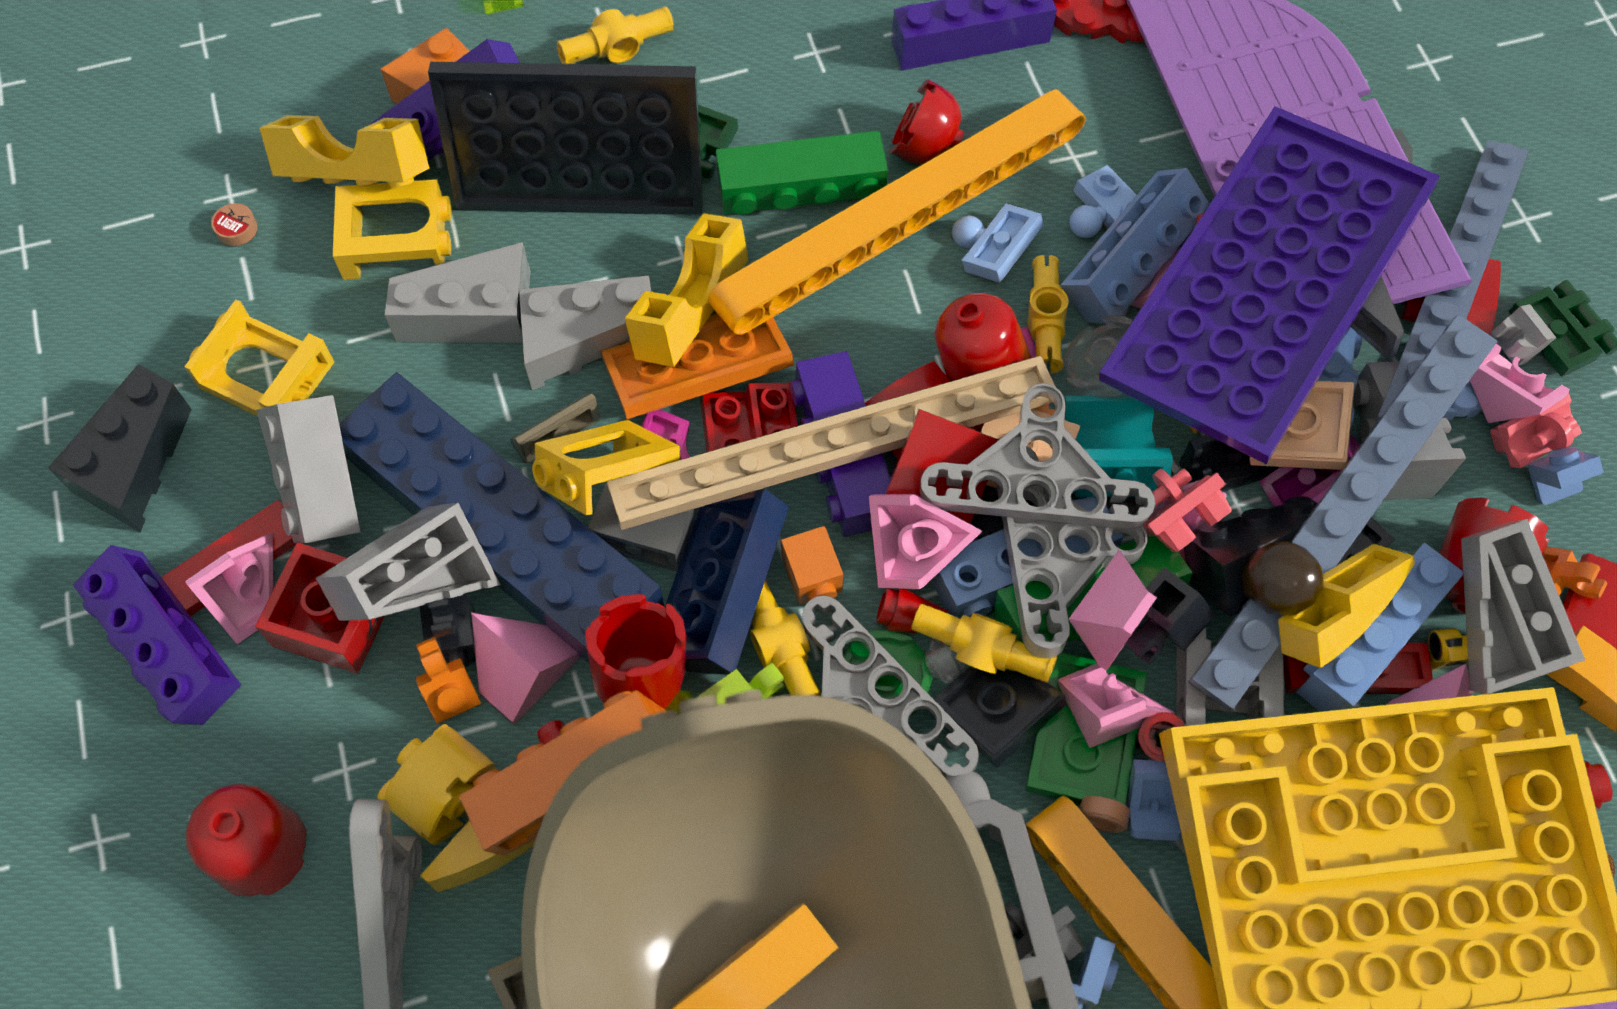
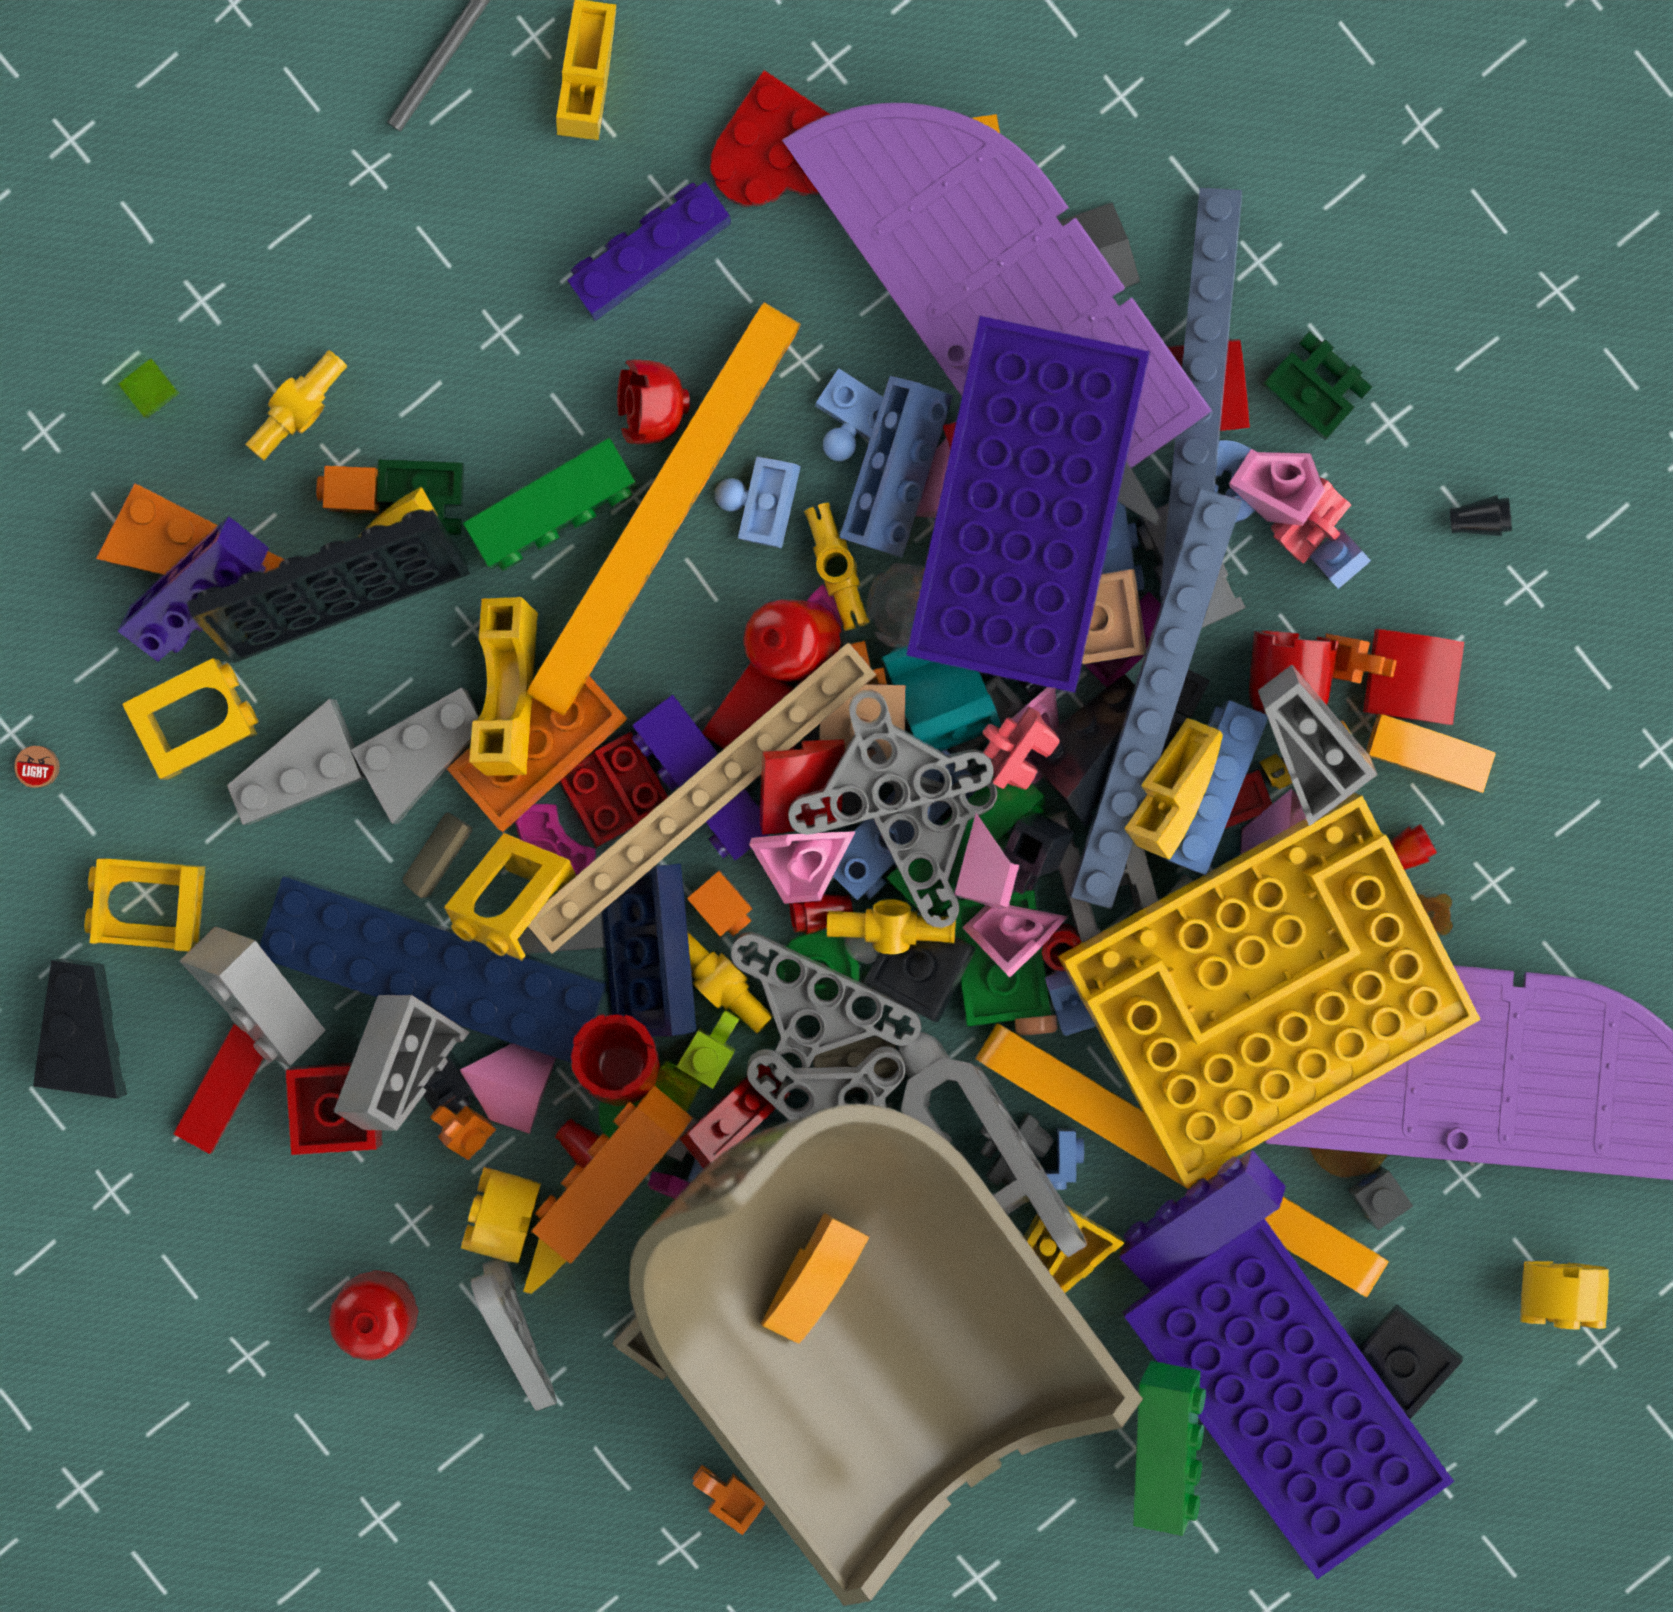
camera: 25 degrees left, 25 degrees up
dark purple brick [73,545,241,725] -> none
bright pink slope [185,532,273,644] -> none
yellow arch [259,115,429,187] -> none
dark brown hair [1242,541,1324,615] -> none
light grey tile [1491,304,1556,366] -> none

